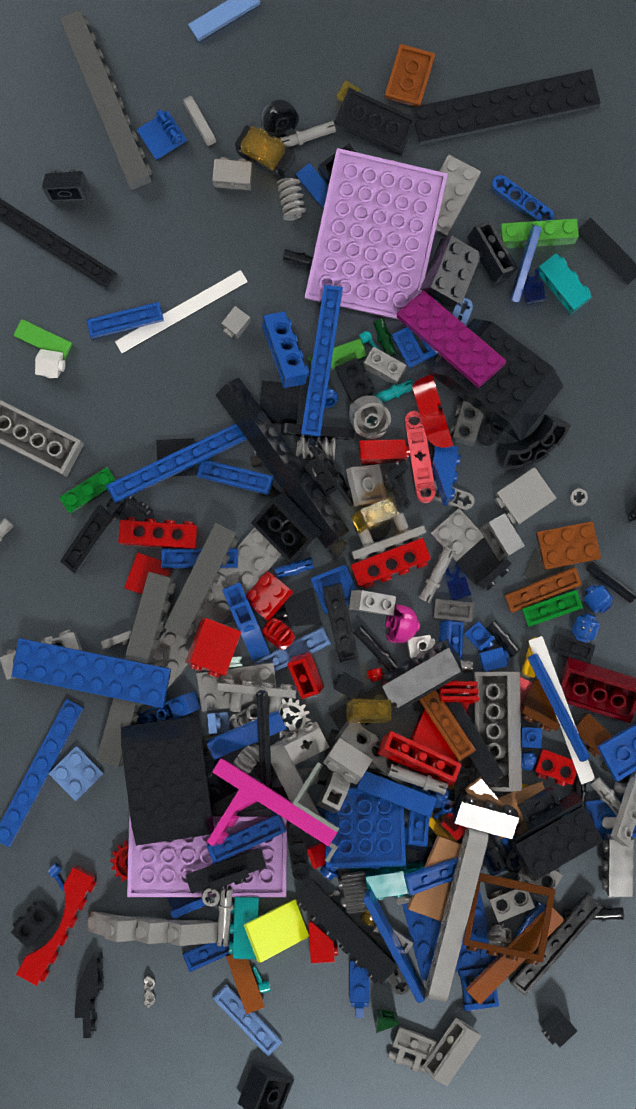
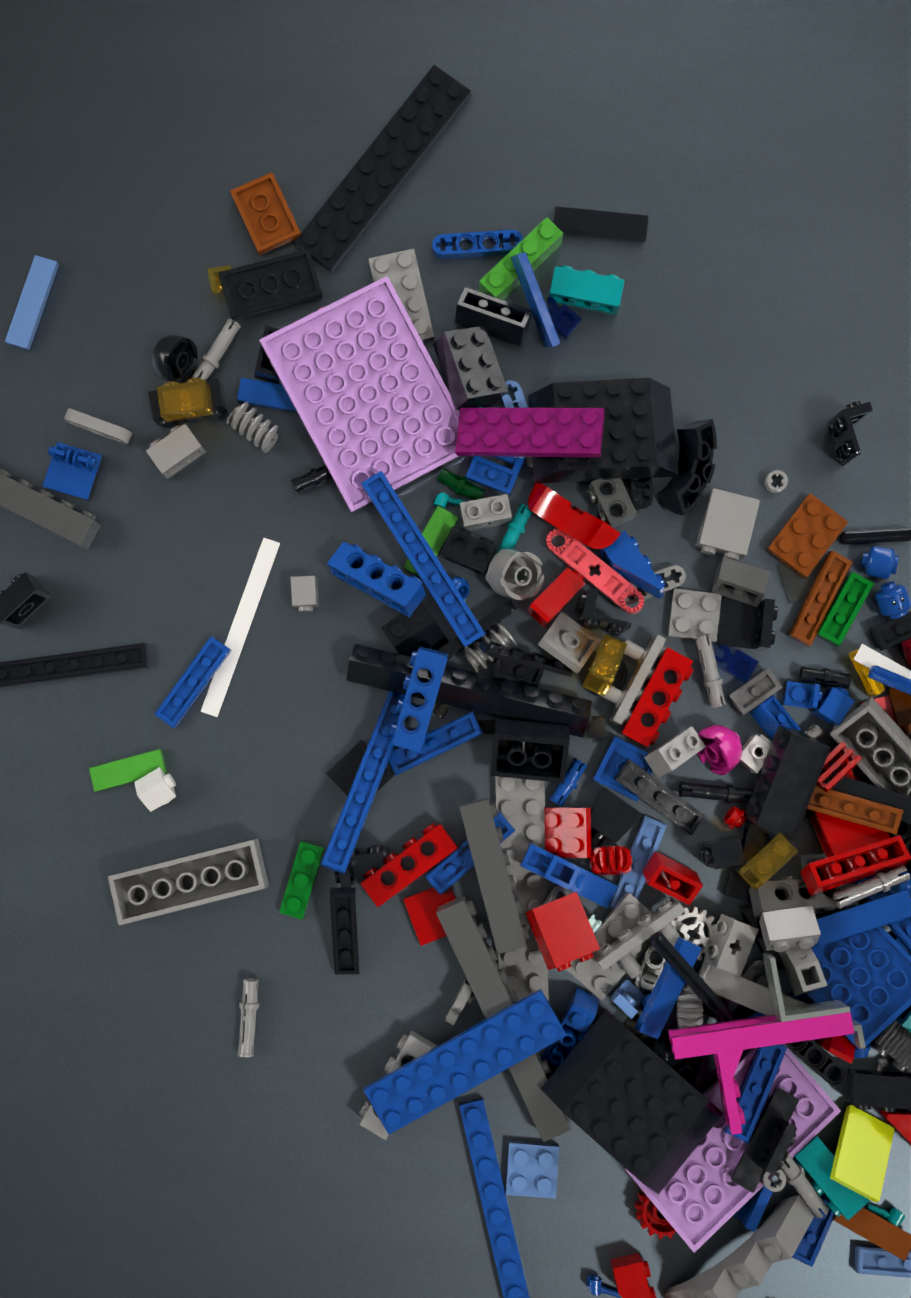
camera: 40 degrees left, 0 degrees up
none -> blue brick [389,646,449,753]

